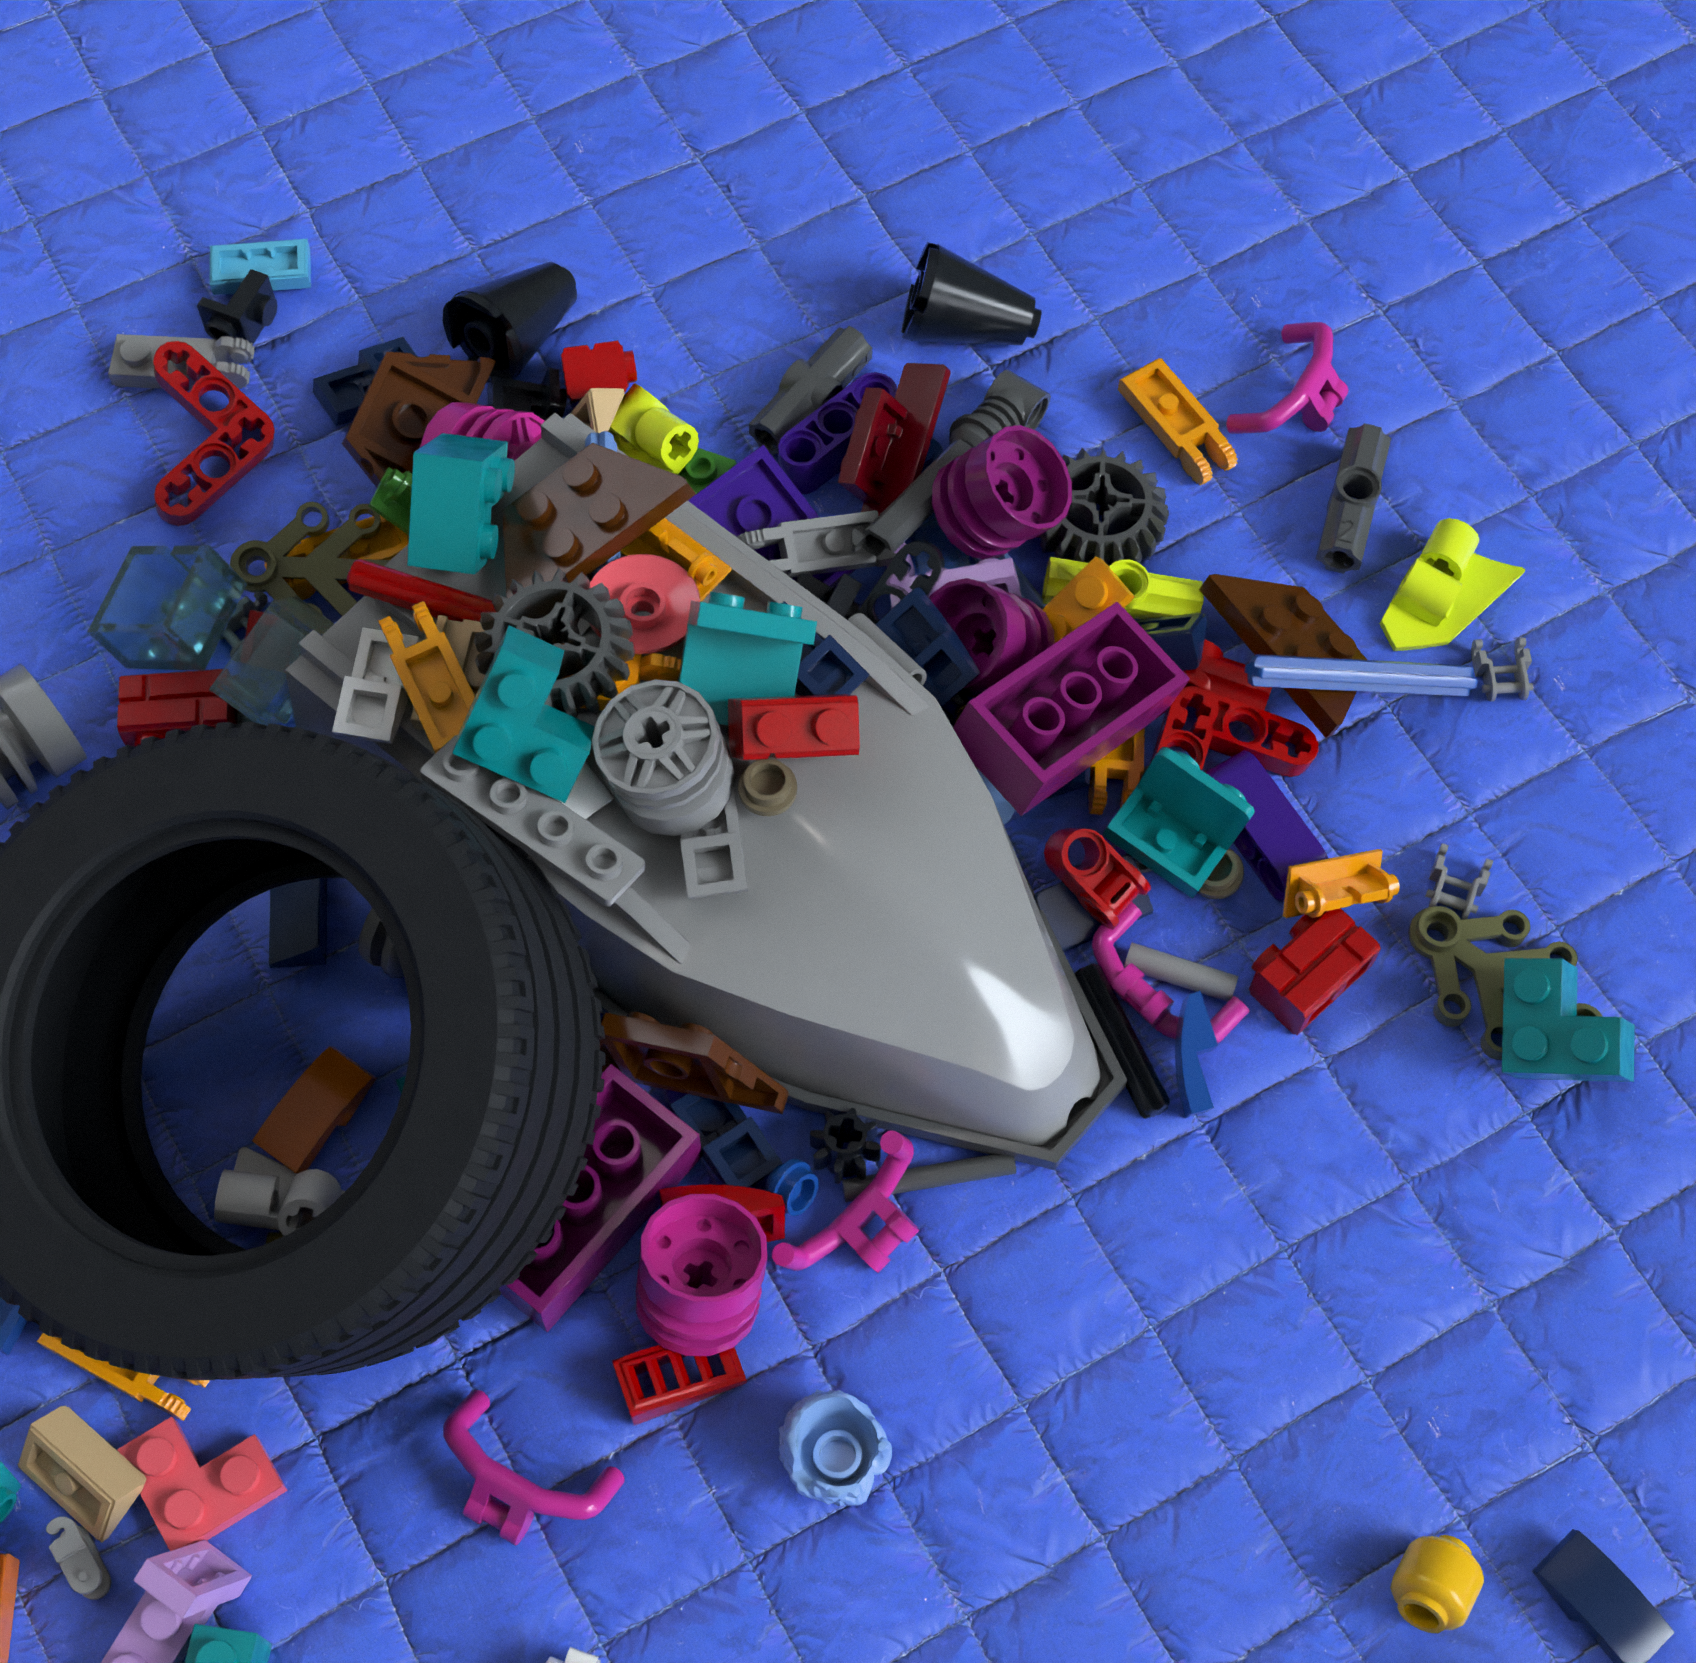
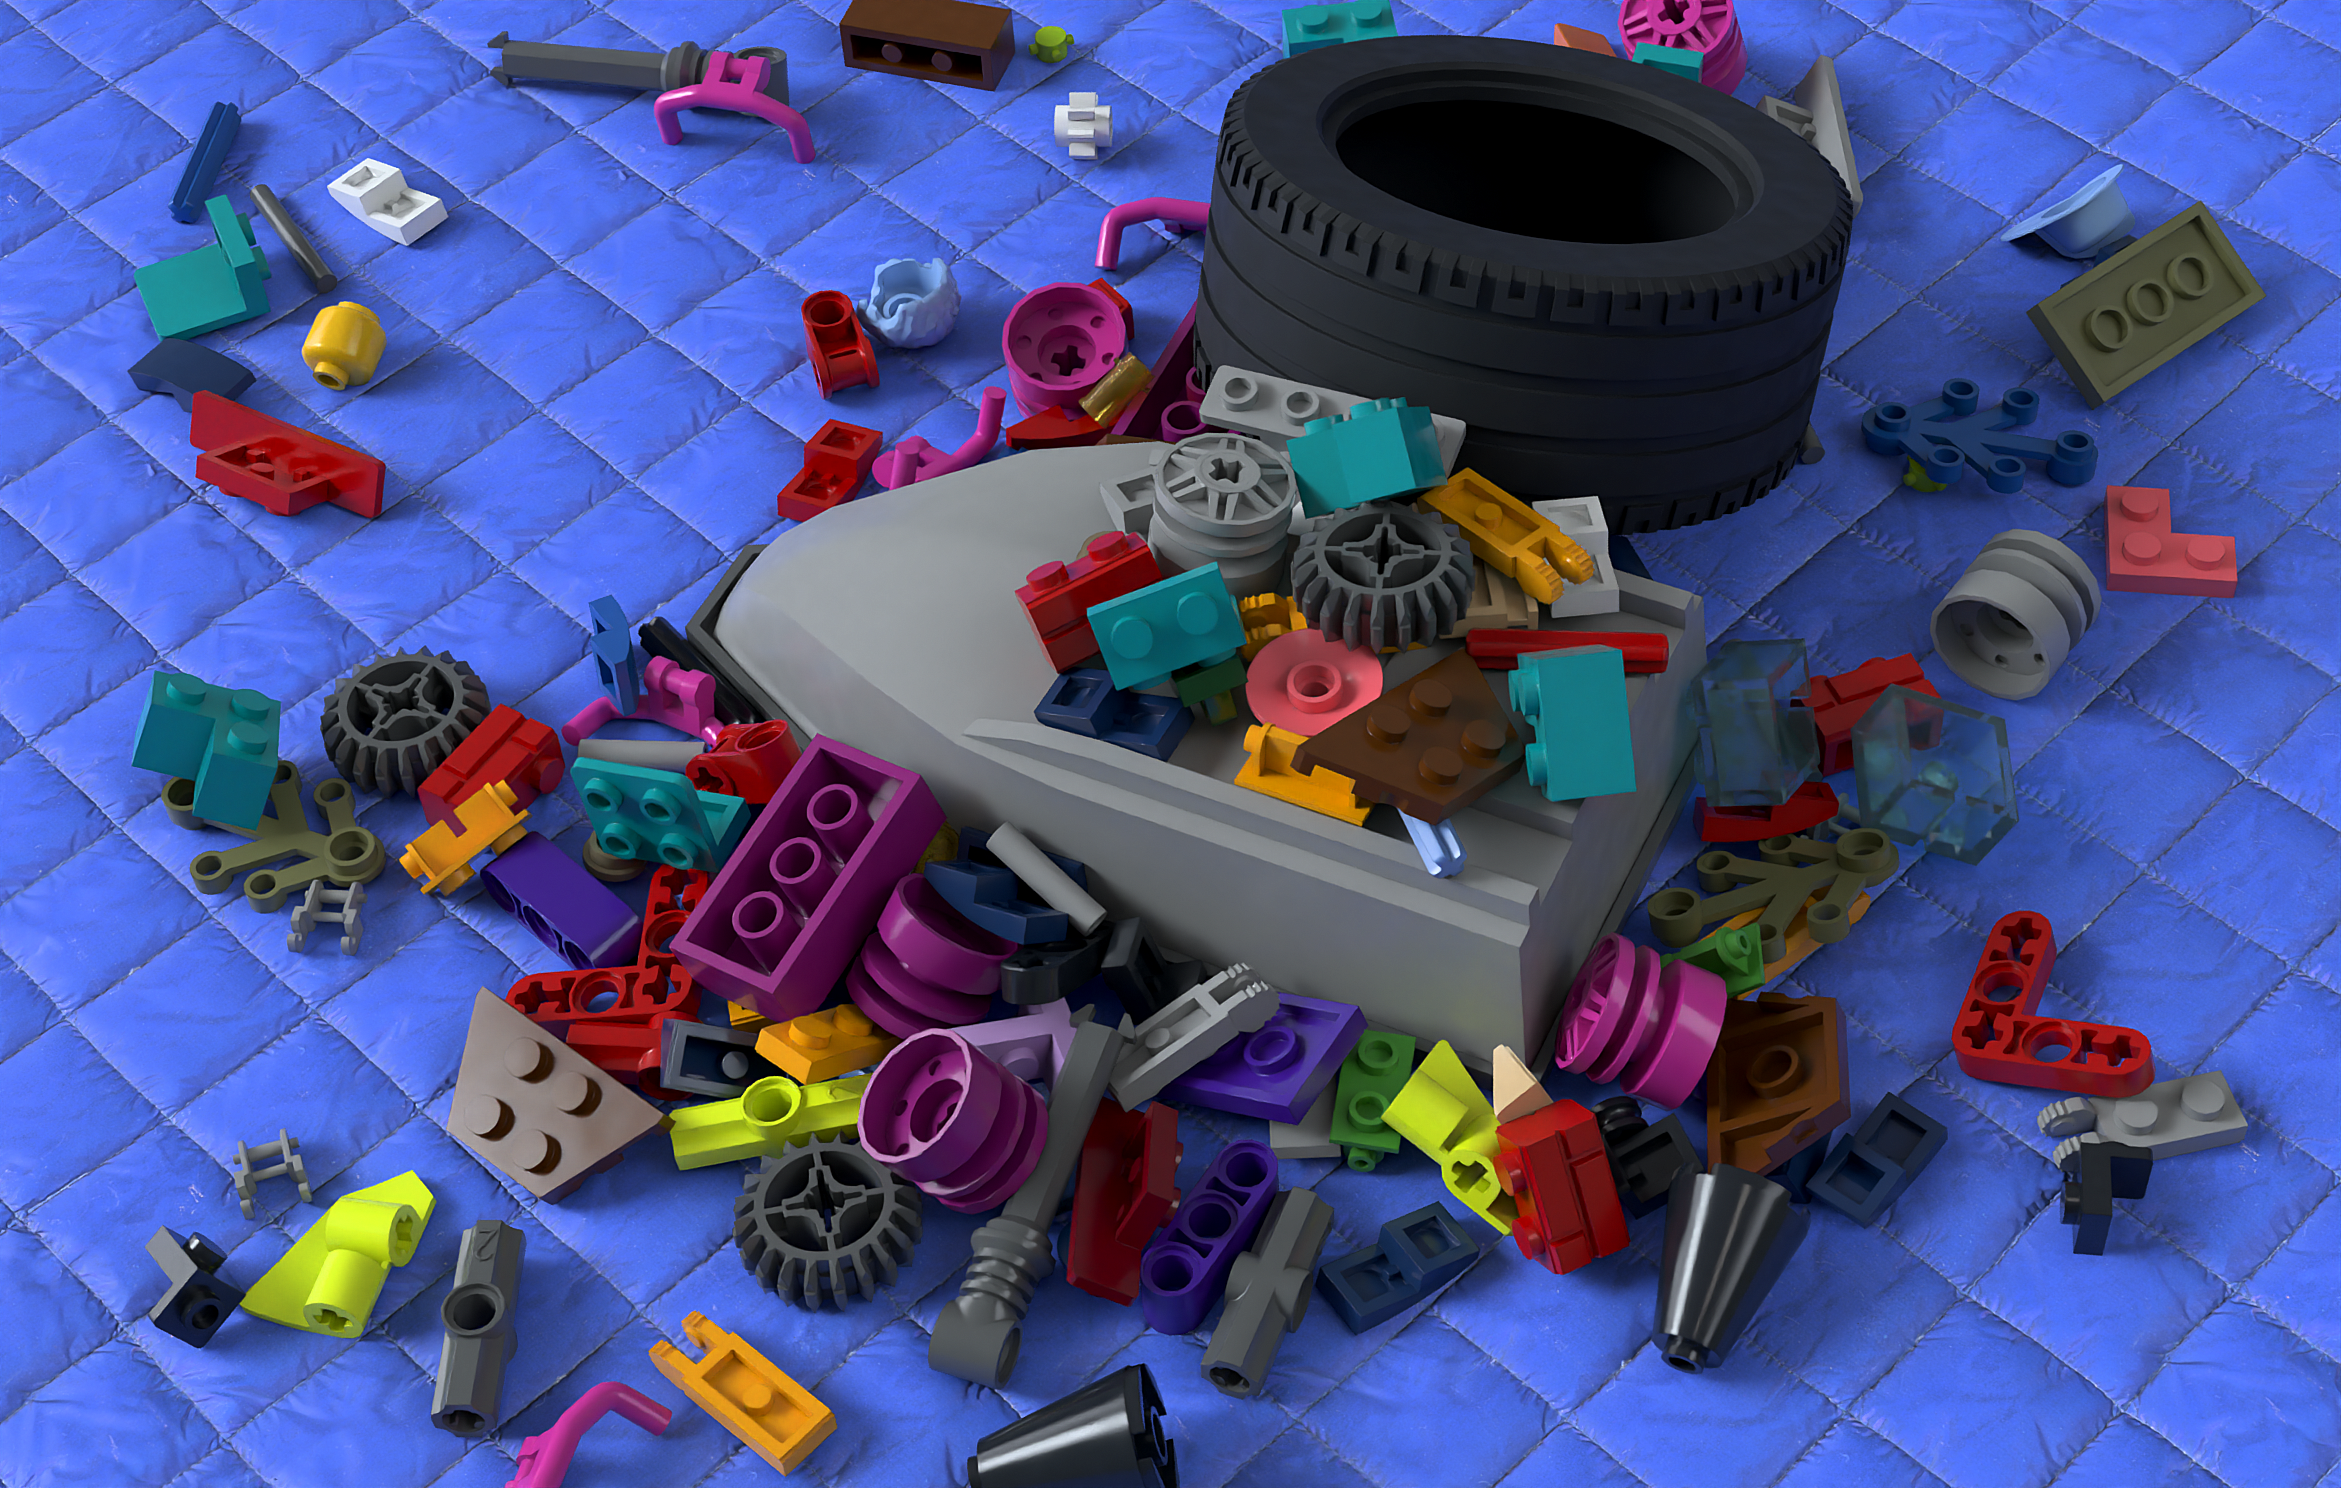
camera: 170 degrees right, 15 degrees down
medium azure plate [210,239,311,295] -> none
axle [1244,654,1478,696] -> none
none -> black bracket [145,1225,246,1348]
none -> red bracket [190,390,386,518]
none -> dark grey gear [320,645,492,799]
none -> red slope [777,419,883,522]
none -> red piece [801,290,880,400]
none -> clear yellow pin [1078,351,1155,429]
none -> dark blue slope [1315,1201,1480,1335]

